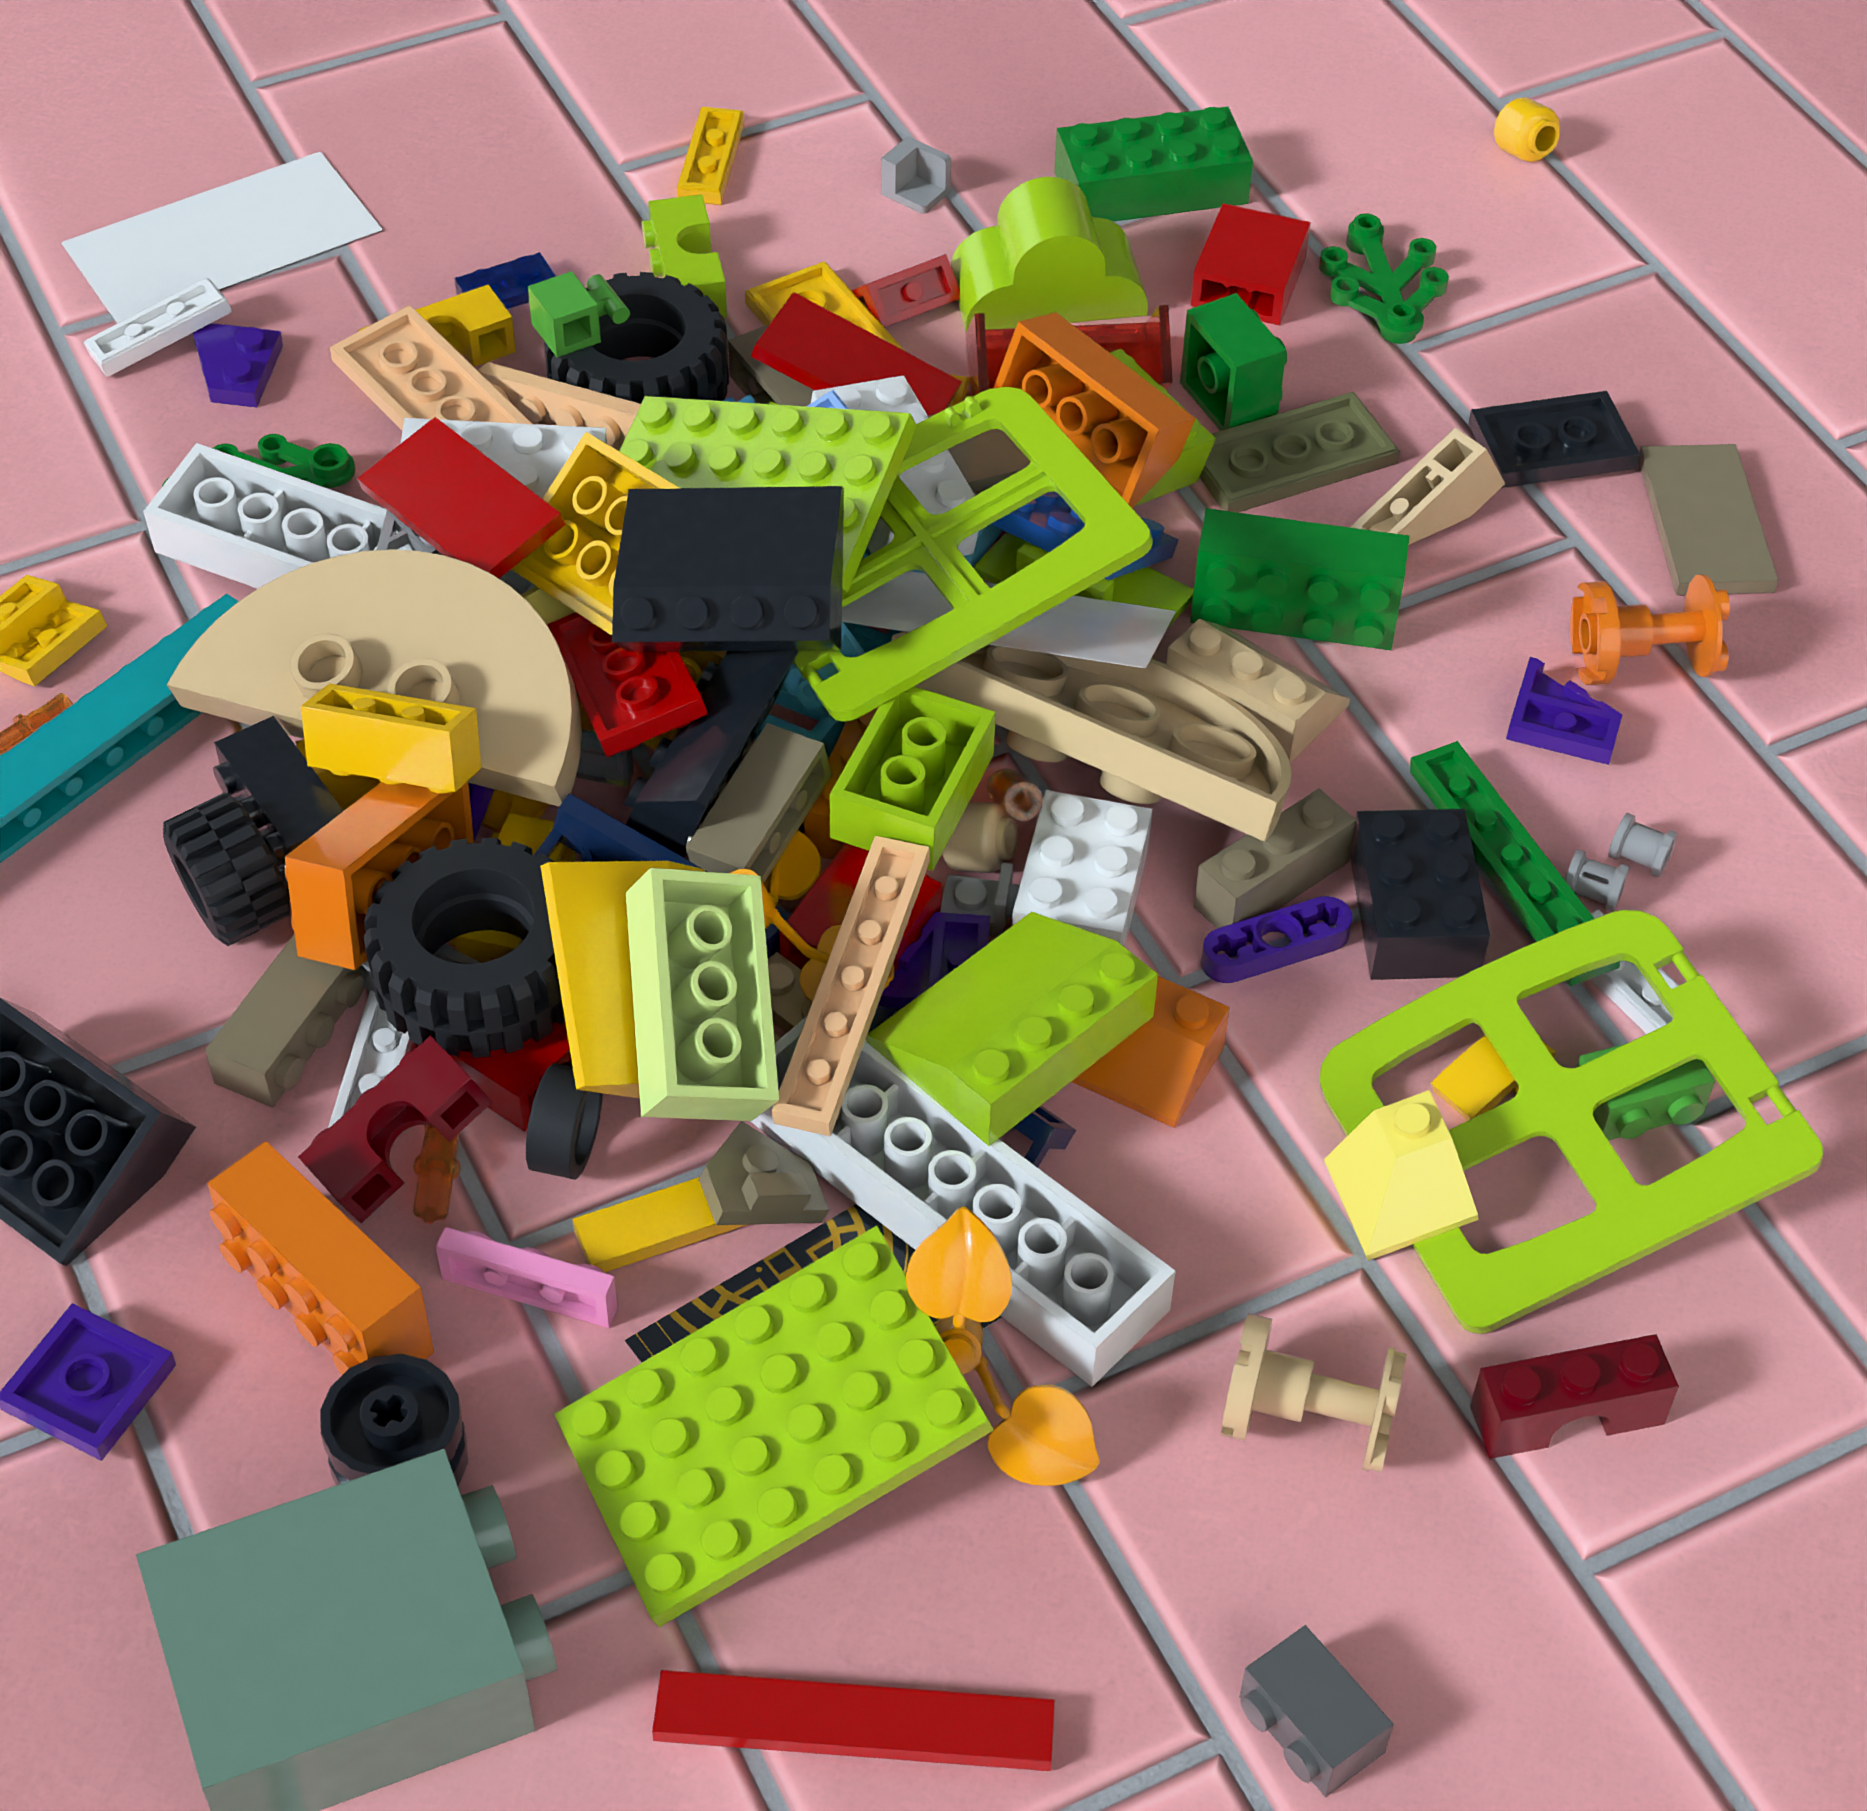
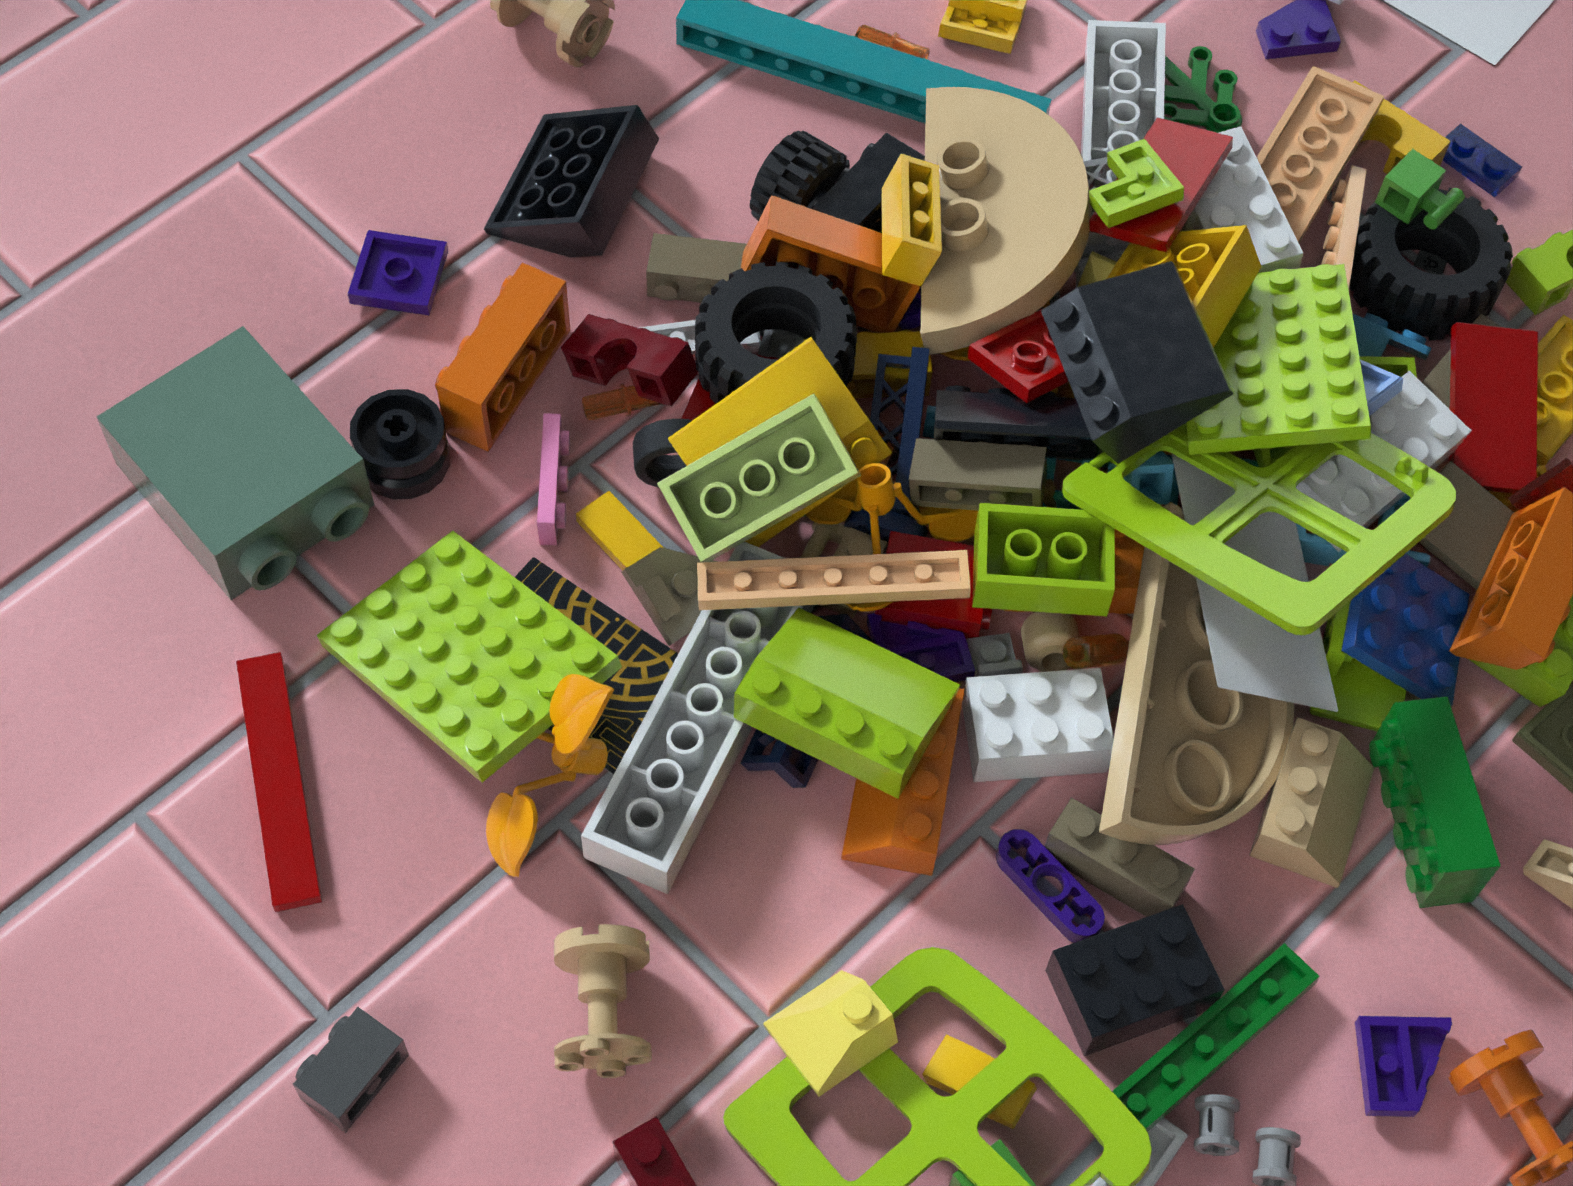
camera: 70 degrees right, 10 degrees up
none -> lime plate [1089,139,1184,228]

